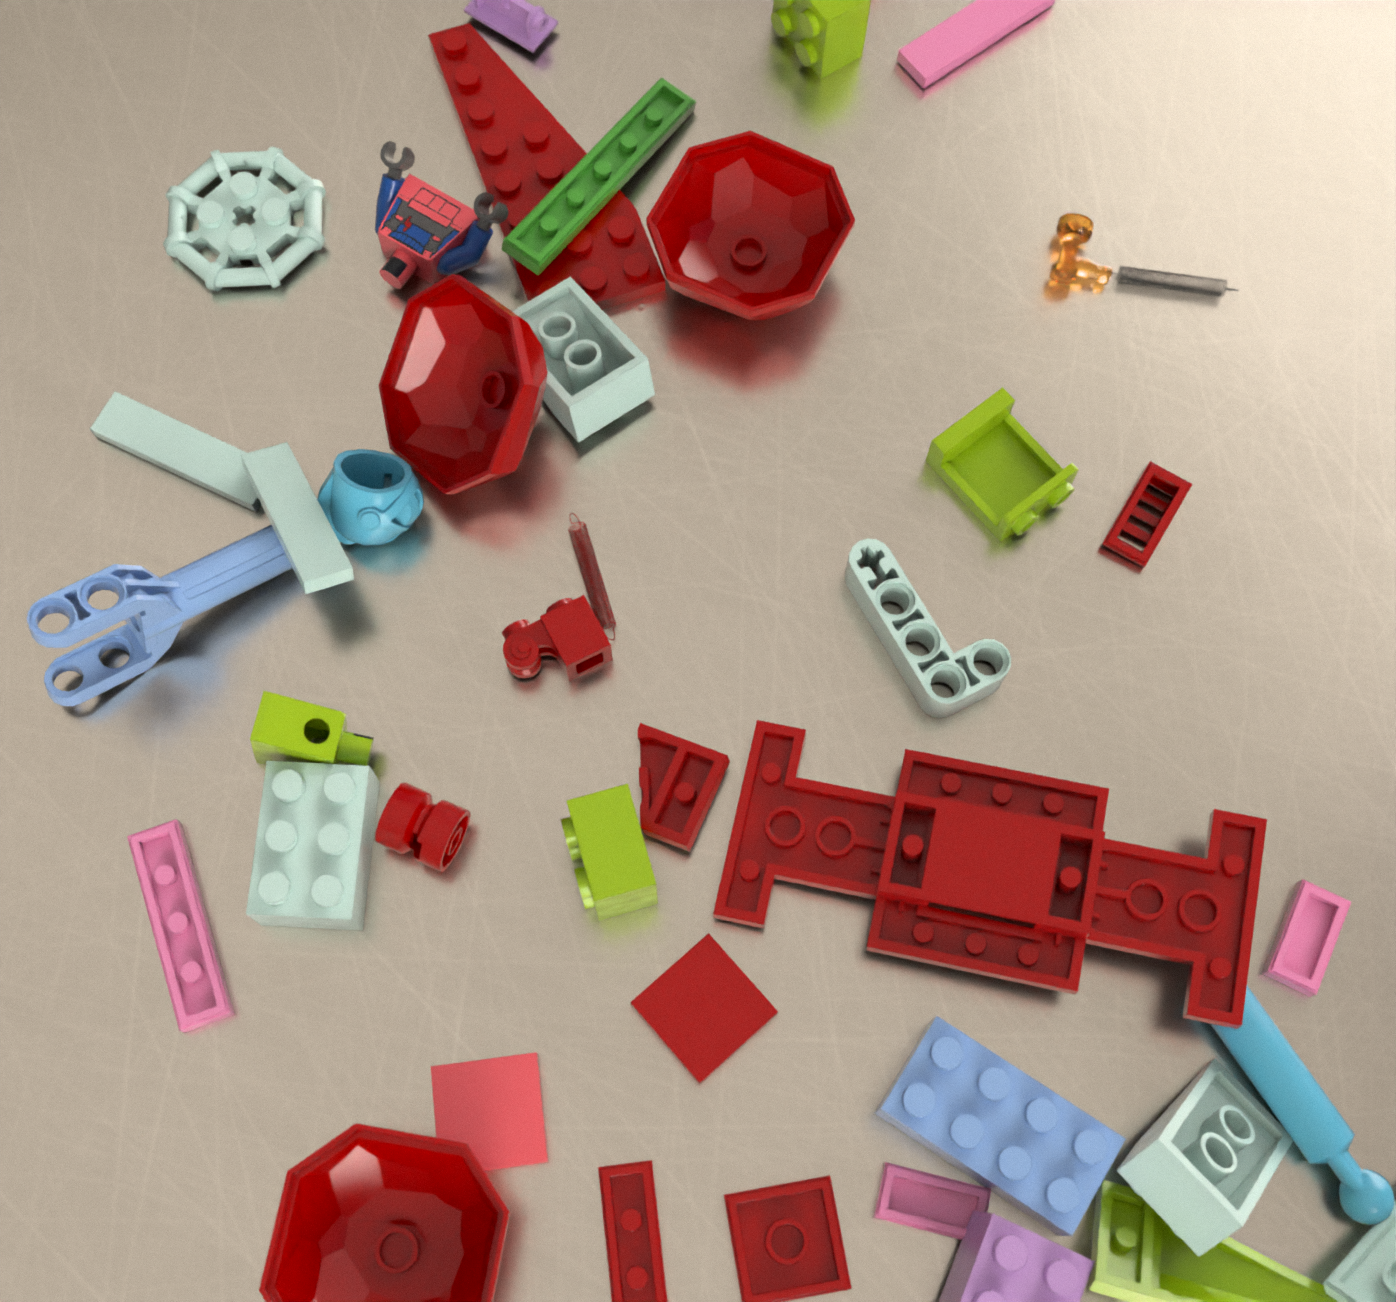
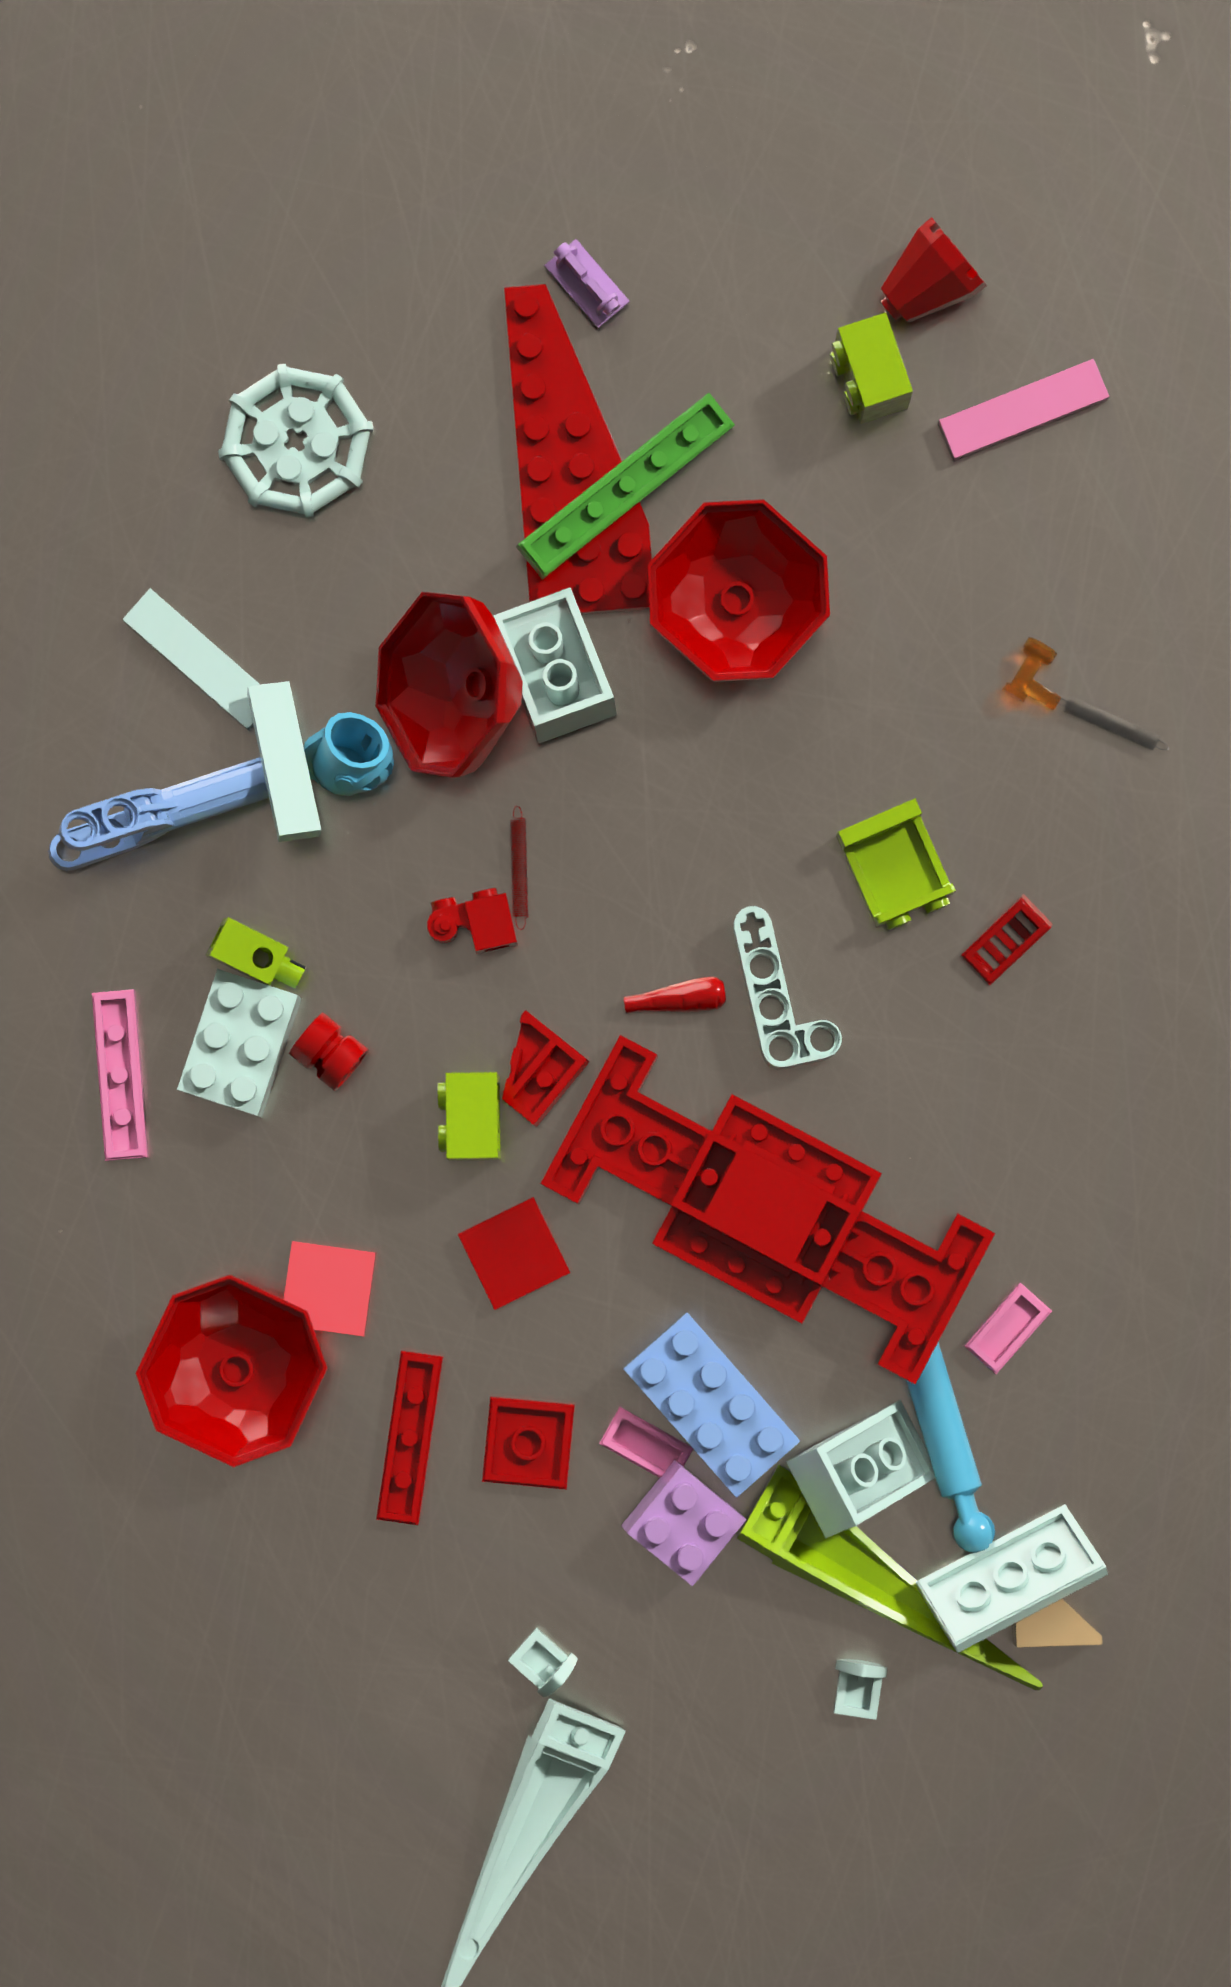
camera: 20 degrees right, 15 degrees up
torso [375,141,508,289] -> none
none -> red piece [624,976,726,1013]

